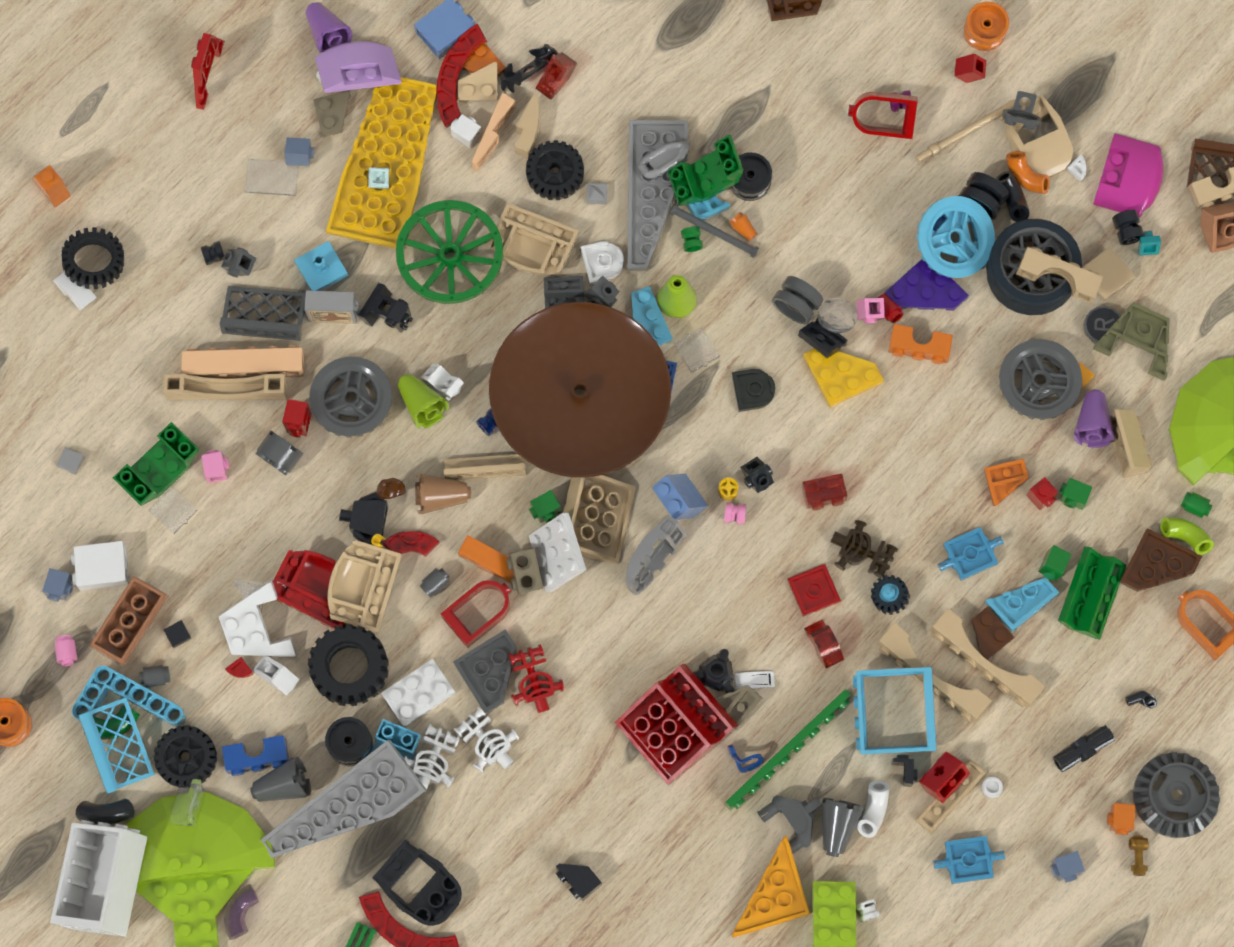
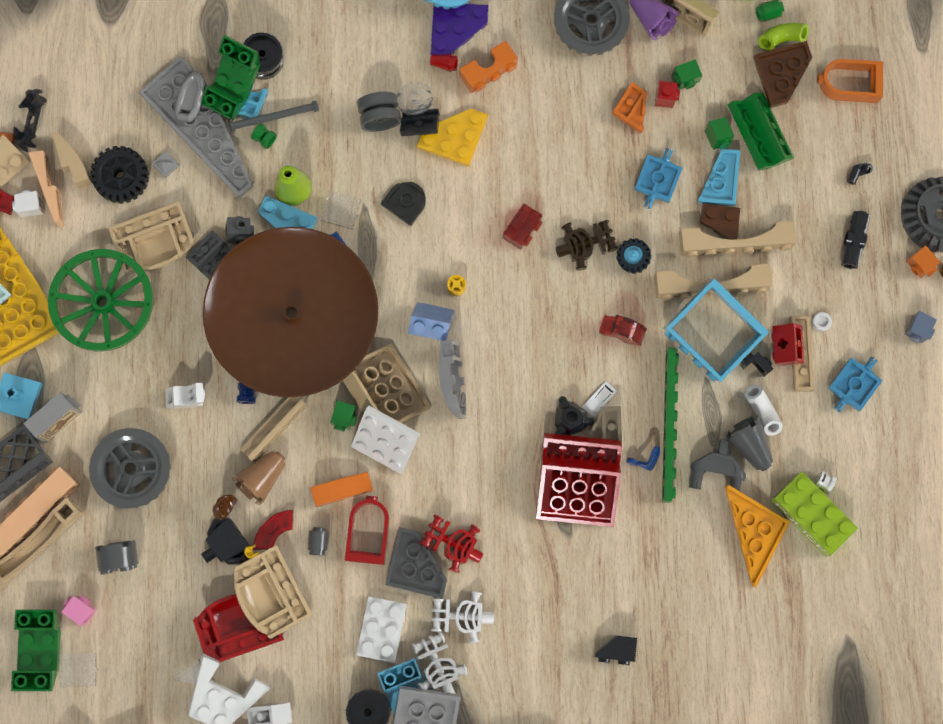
camera: 50 degrees left, 5 degrees up
red brick [282,399,312,438] -> none
black tyre [308,624,389,706] -> none
black tile [358,282,413,333] -> none
lime cone [397,374,449,429] -> none
dark tan brick [506,548,543,594] -> none
clear red slope [535,52,577,100] -> none
white tile [580,241,624,285] -> none
bright pink wheel [724,502,746,524] -> none
orange cone [729,212,758,241] -> none
black brick [740,457,774,493] -> none
red tile [787,564,841,617] -> none
bright pink brick [856,298,884,323] -> none

